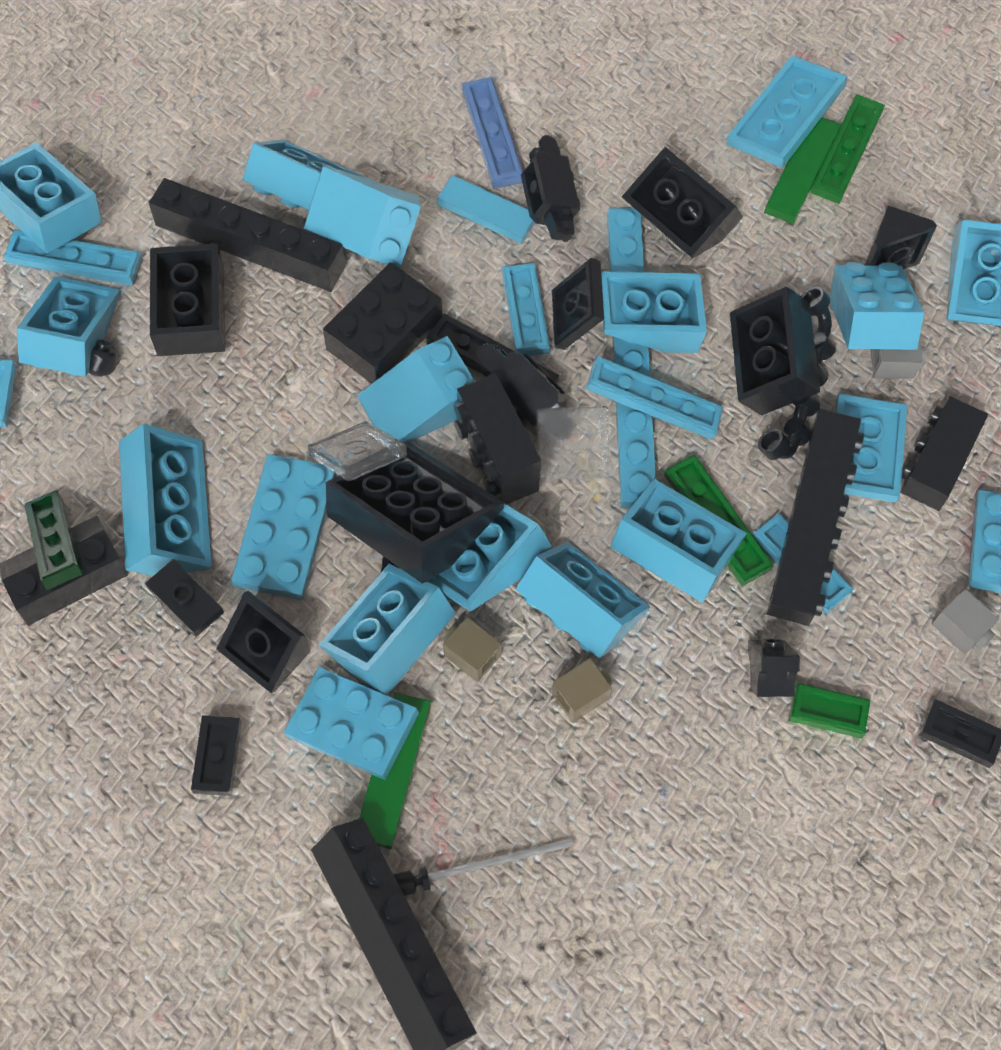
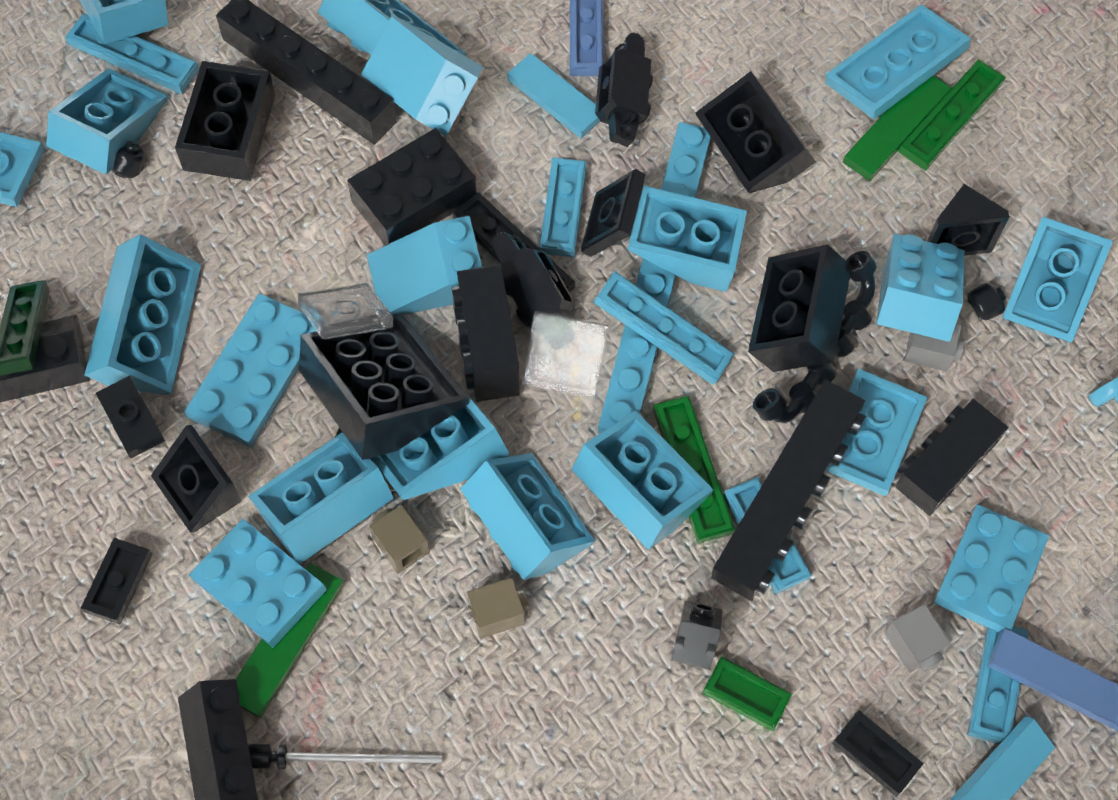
camera: 15 degrees right, 0 degrees up
none -> black piece [967,283,1006,320]

